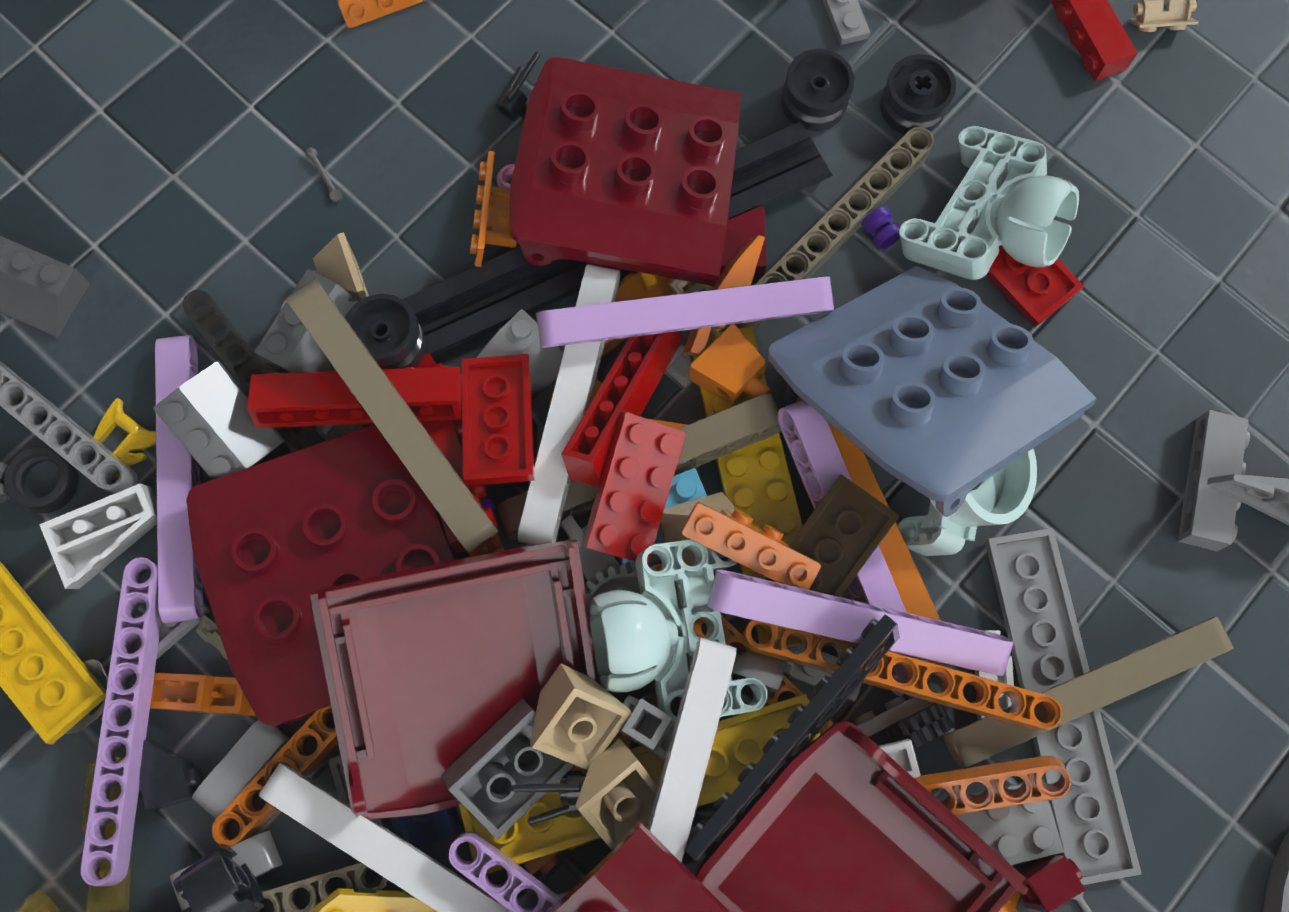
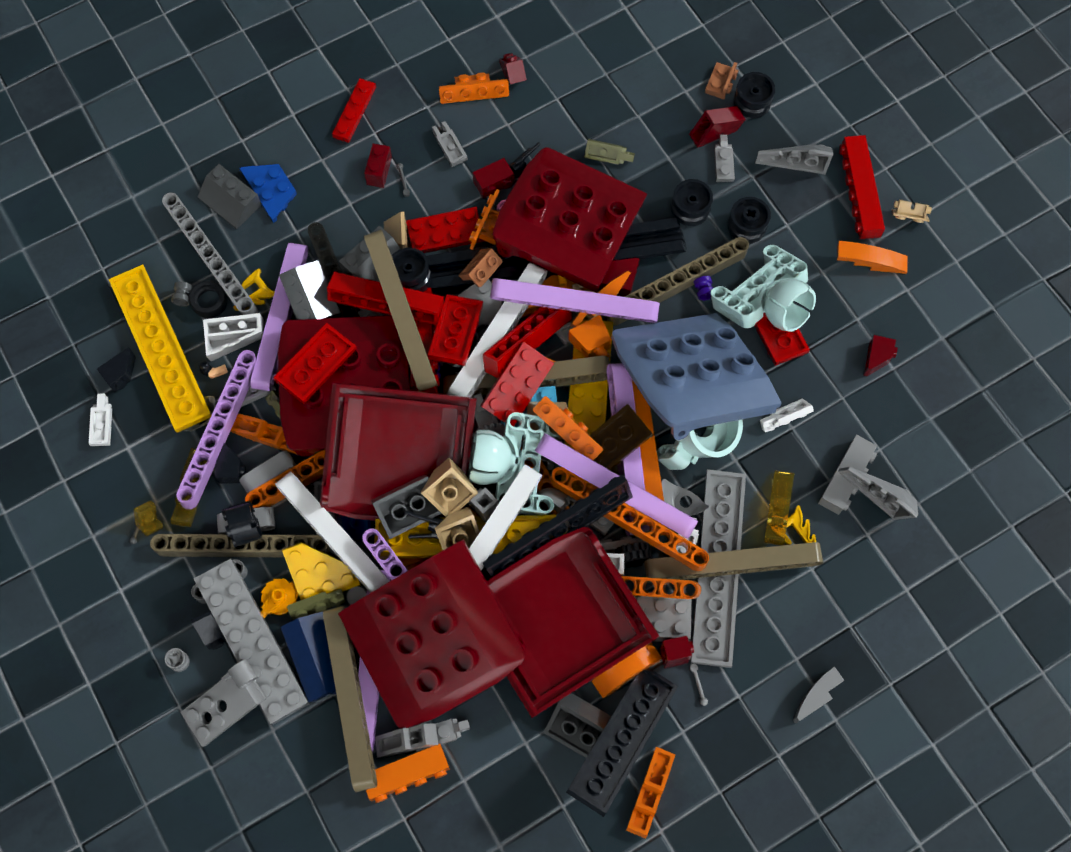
camera: 20 degrees right, 5 degrees down
none -> arm [199,361,228,379]
none -> blue wing [239,164,297,223]
none -> red plate [273,323,357,404]
none -> red plate [332,78,376,143]
none -> dark red brick [364,143,392,188]
none -> red plate [406,207,484,253]
none -> light grey hinge [432,121,468,167]
none -> nougat bracket [458,248,503,287]
none -> dark red brick [472,158,514,198]
none -> olive hinge [584,139,635,165]
none -> light grey piece [661,479,709,516]
none -> white hinge [760,399,814,432]
none -> clear yellow slope [764,471,794,546]
none -> yellow piece [768,506,816,545]
none -> orange slope [837,241,908,274]
none -> dark red slope [864,335,898,376]

